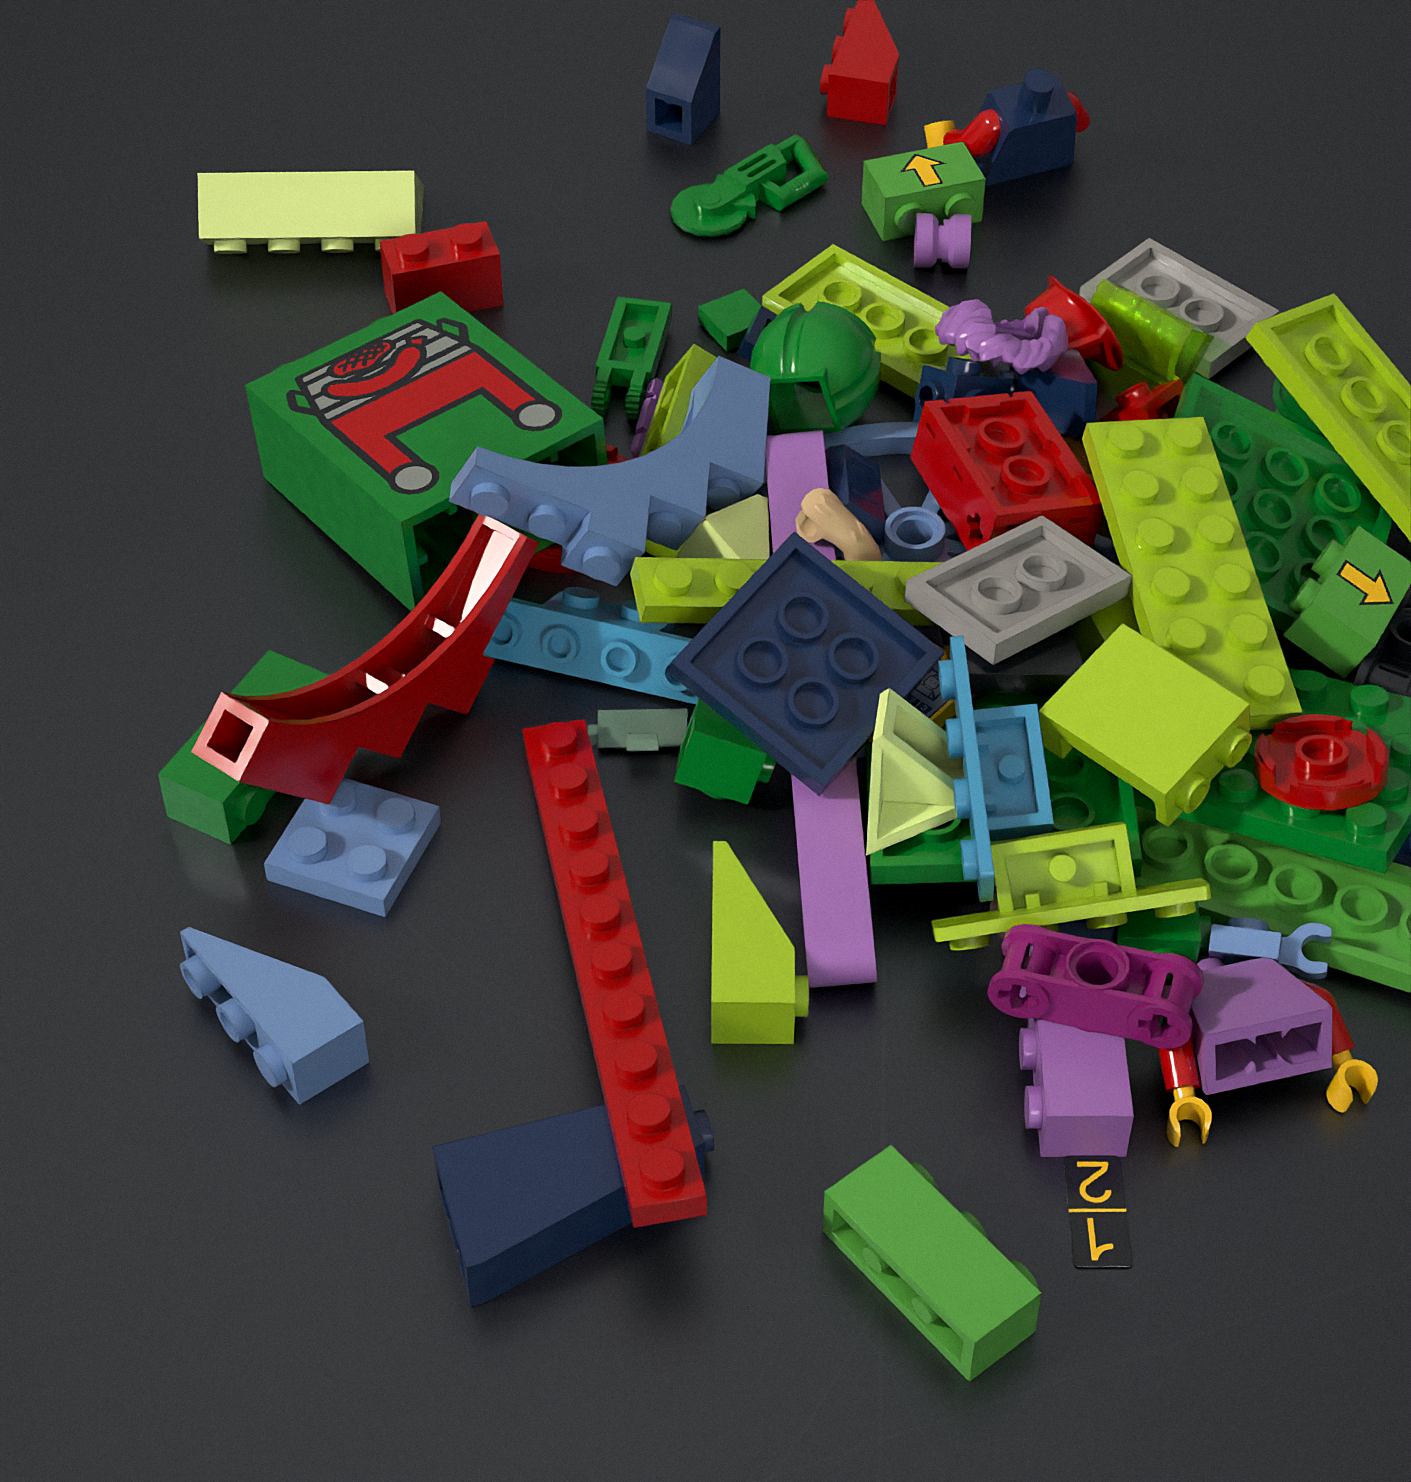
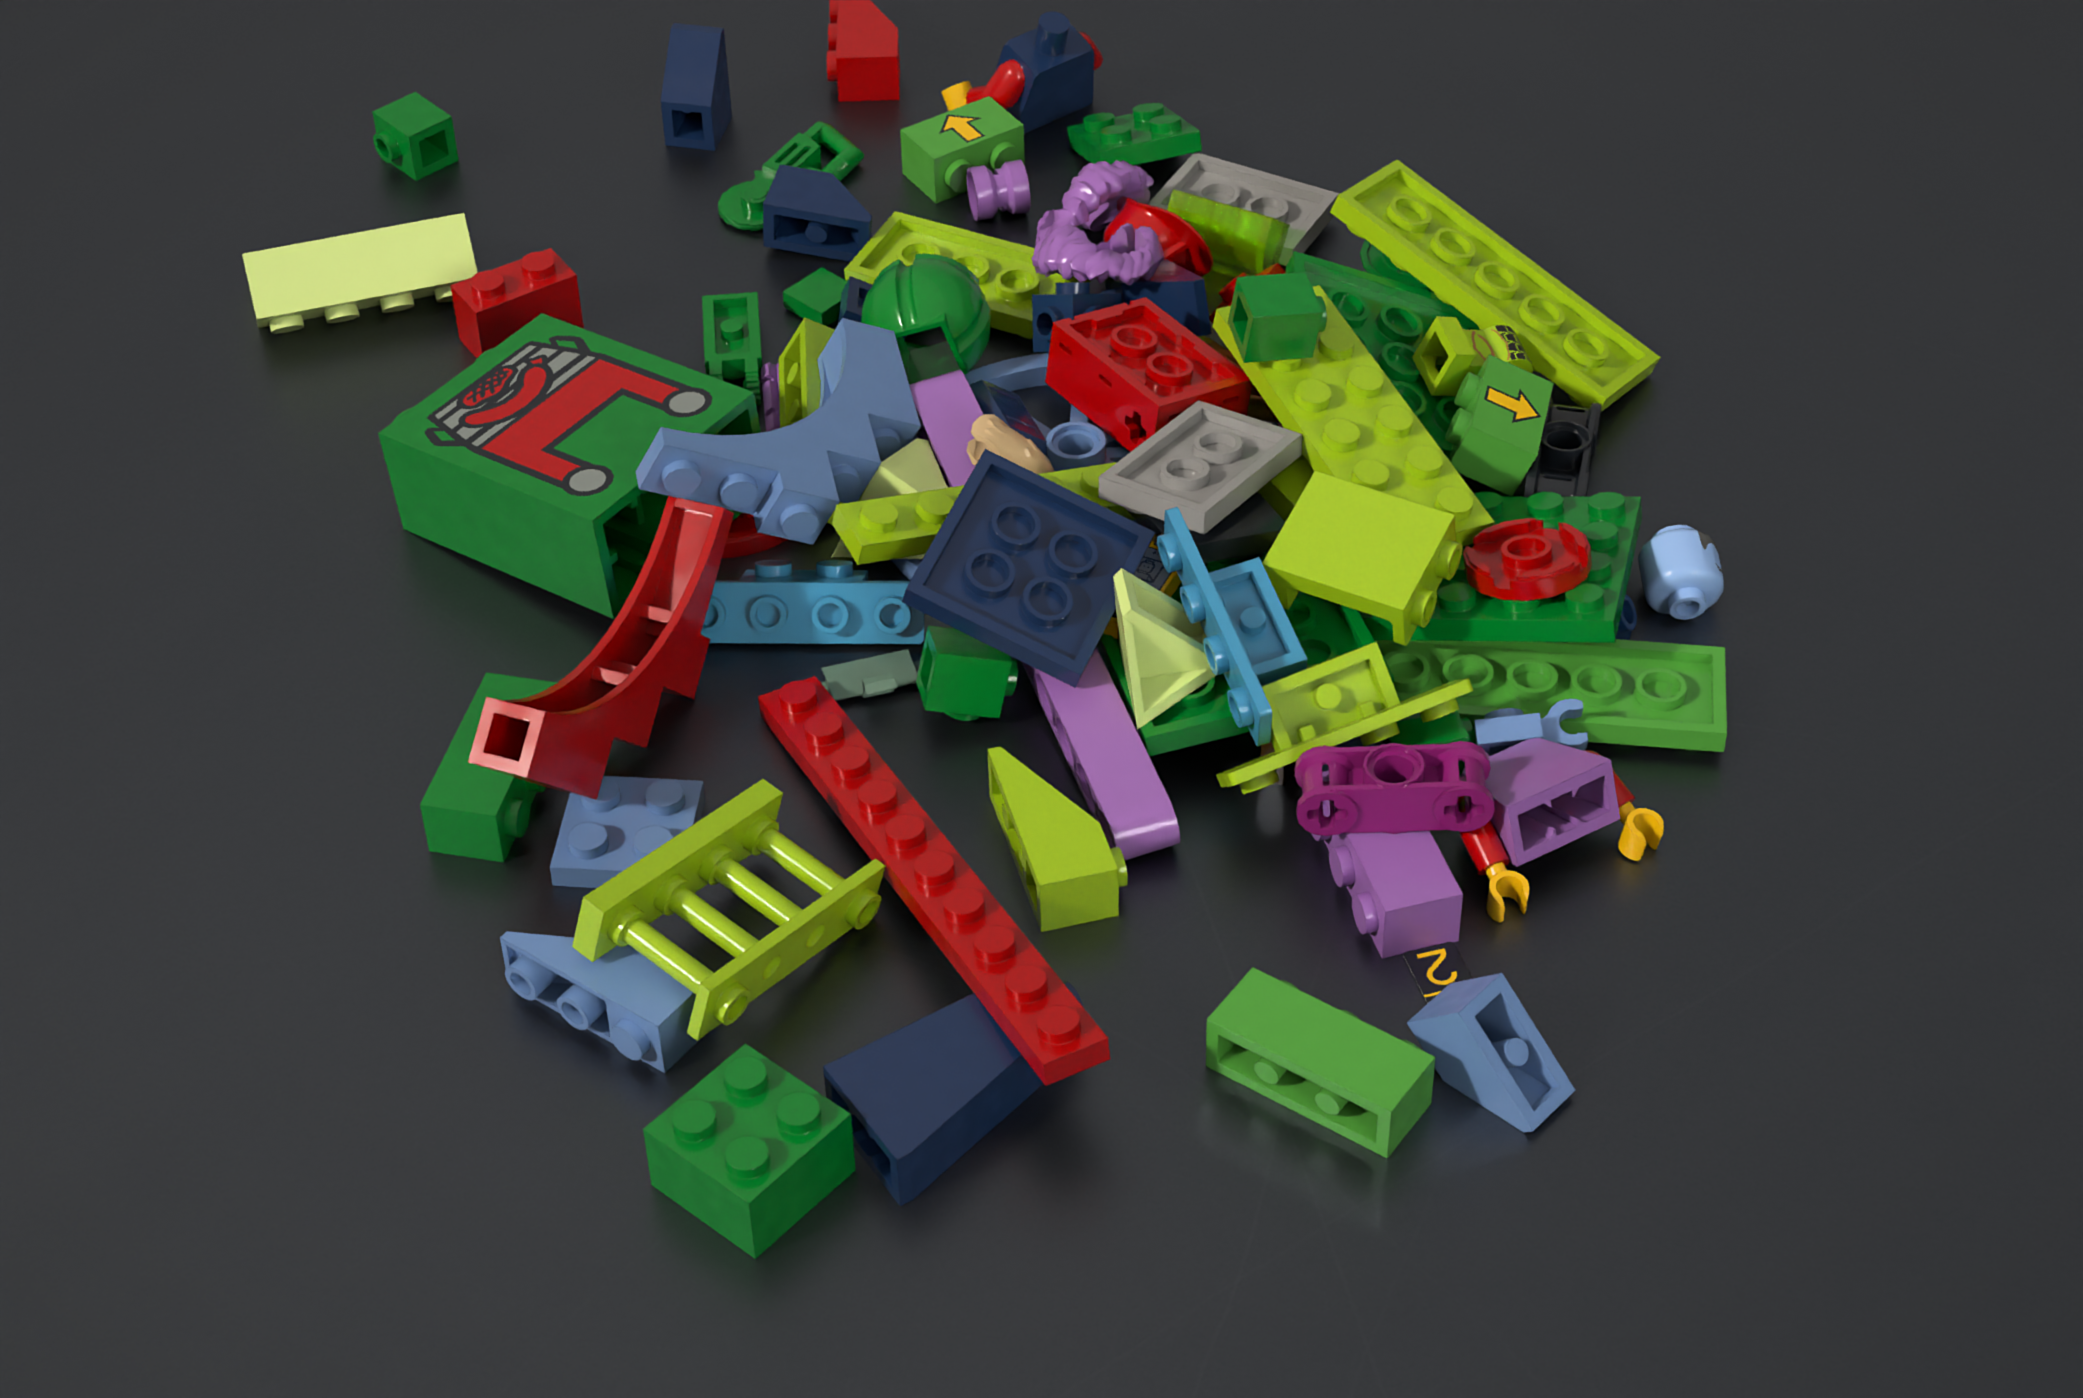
camera: 15 degrees left, 5 degrees down
none -> green brick [372,92,459,181]
none -> lime fence [572,779,886,1041]
none -> green brick [643,1043,856,1259]
none -> dark blue slope [763,164,872,262]
none -> medium lavender piece [1035,160,1154,245]
none -> green plate [1067,103,1202,165]
none -> green brick [1228,272,1327,363]
none -> medium blue slope [1407,973,1575,1133]
none -> lime leg [1412,316,1533,396]

